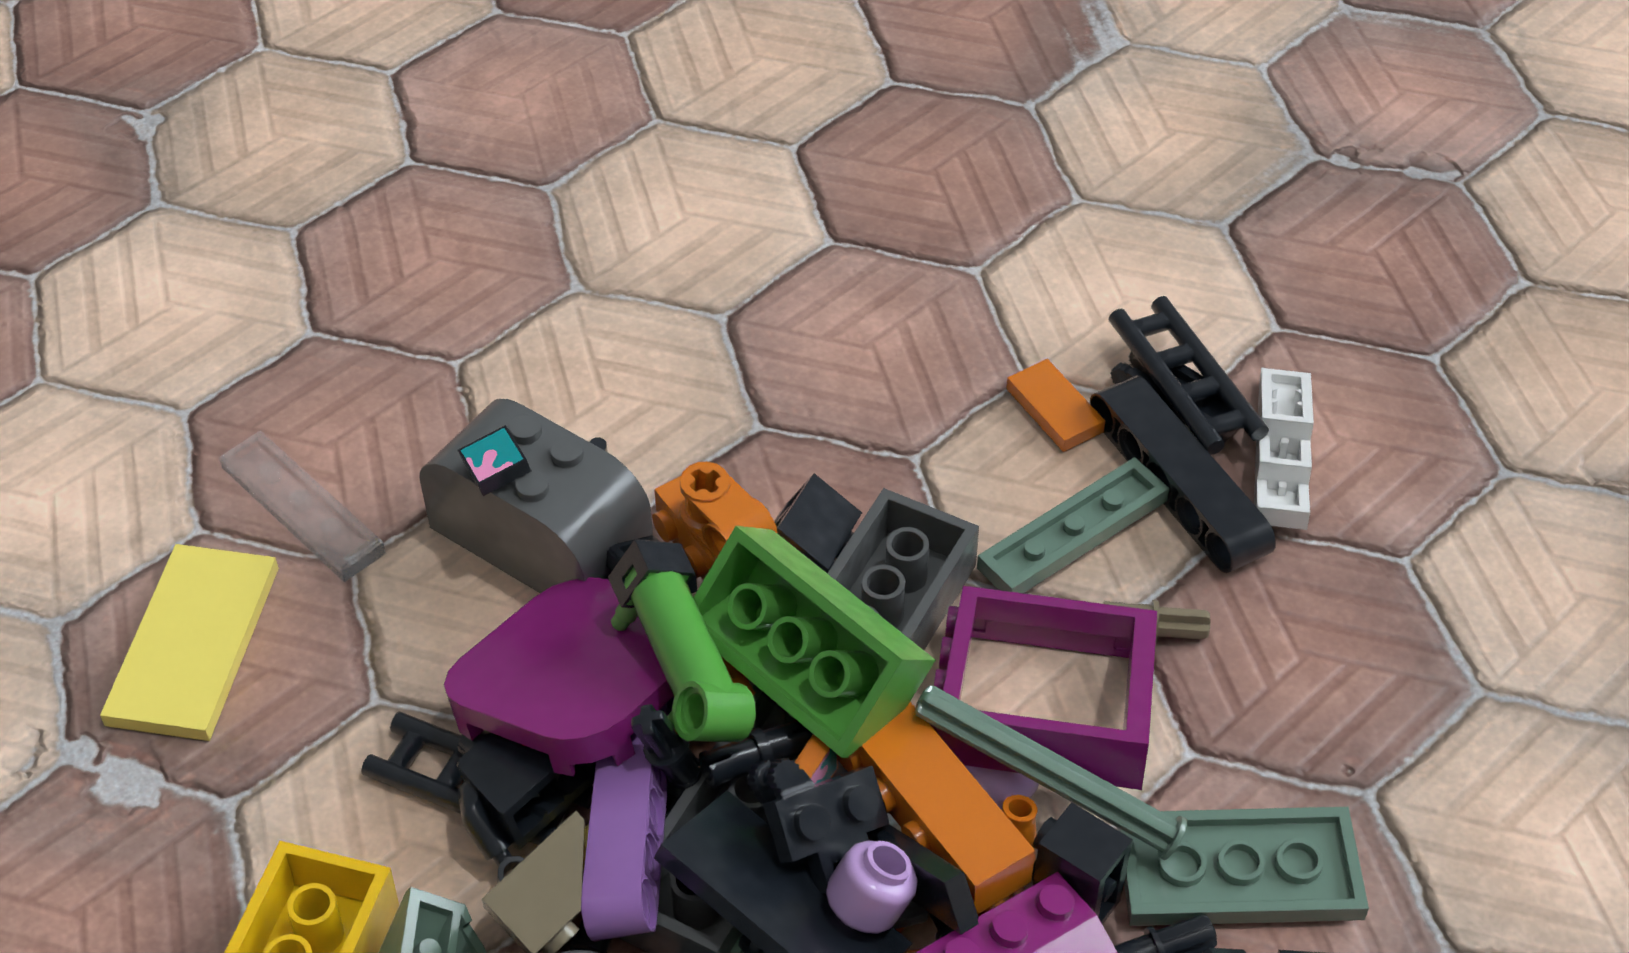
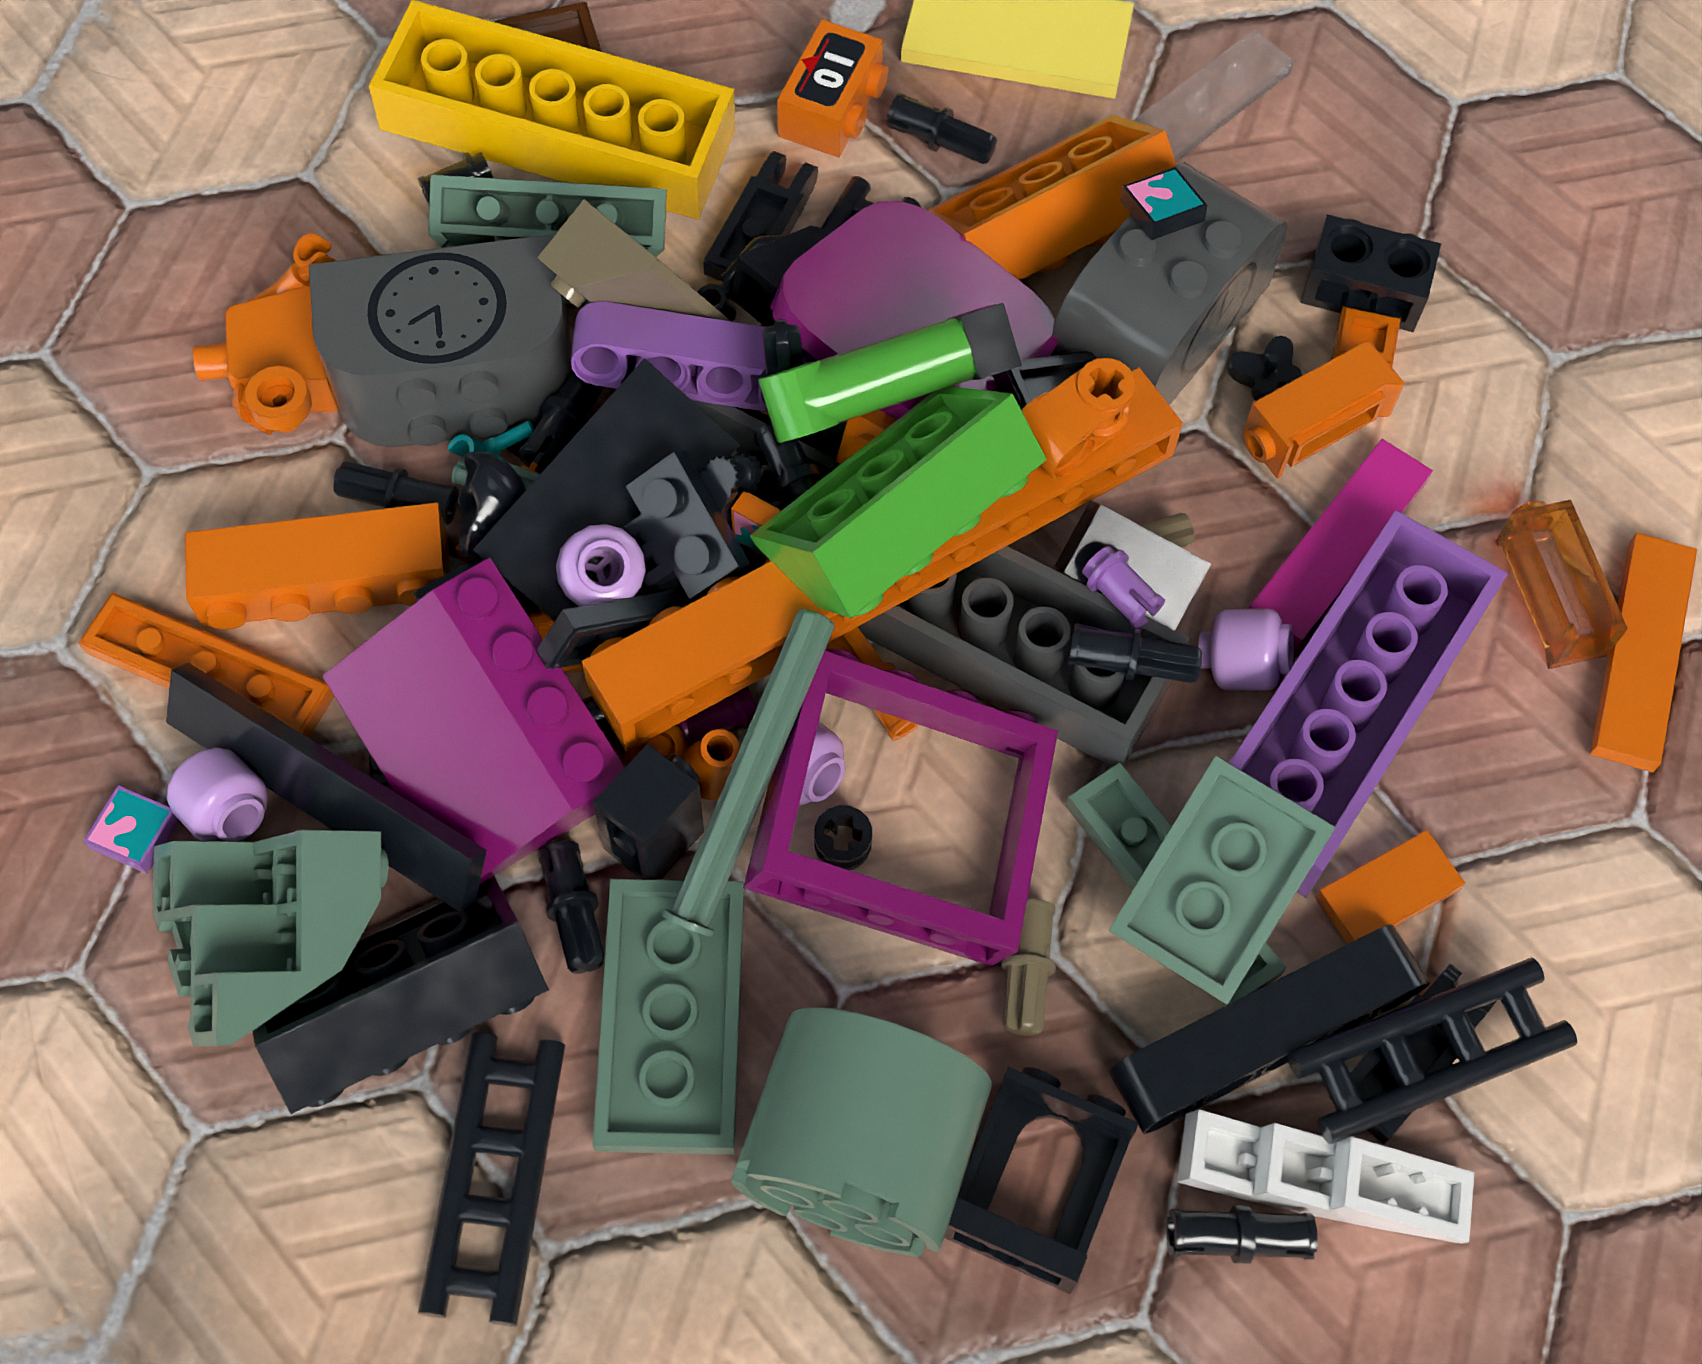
camera: 90 degrees right, 15 degrees up
none -> black hinge [703,151,819,282]
none -> sand green brick [731,1008,992,1257]
none -> orange brick [777,19,889,158]
none -> black axle [886,93,997,164]
none -> orange slope [927,115,1176,281]
none -> black panel [945,1067,1139,1294]
none -> black axle [1068,623,1203,683]
none -> medium lavender pin [1082,546,1165,628]
none -> sand green plate [1108,756,1336,1004]
none -> black pin [1166,1205,1318,1264]
none -> lavender head [1199,608,1294,691]
none -> medium lavender brick [1229,510,1508,898]
none -> orange window [1242,340,1405,478]
none -> dark pink tile [1249,439,1433,650]
none -> black brick [1301,214,1441,332]
none -> orange tile [1331,307,1401,367]
none -> clear orange window [1495,499,1628,669]
none -> orange tile [1590,532,1697,773]

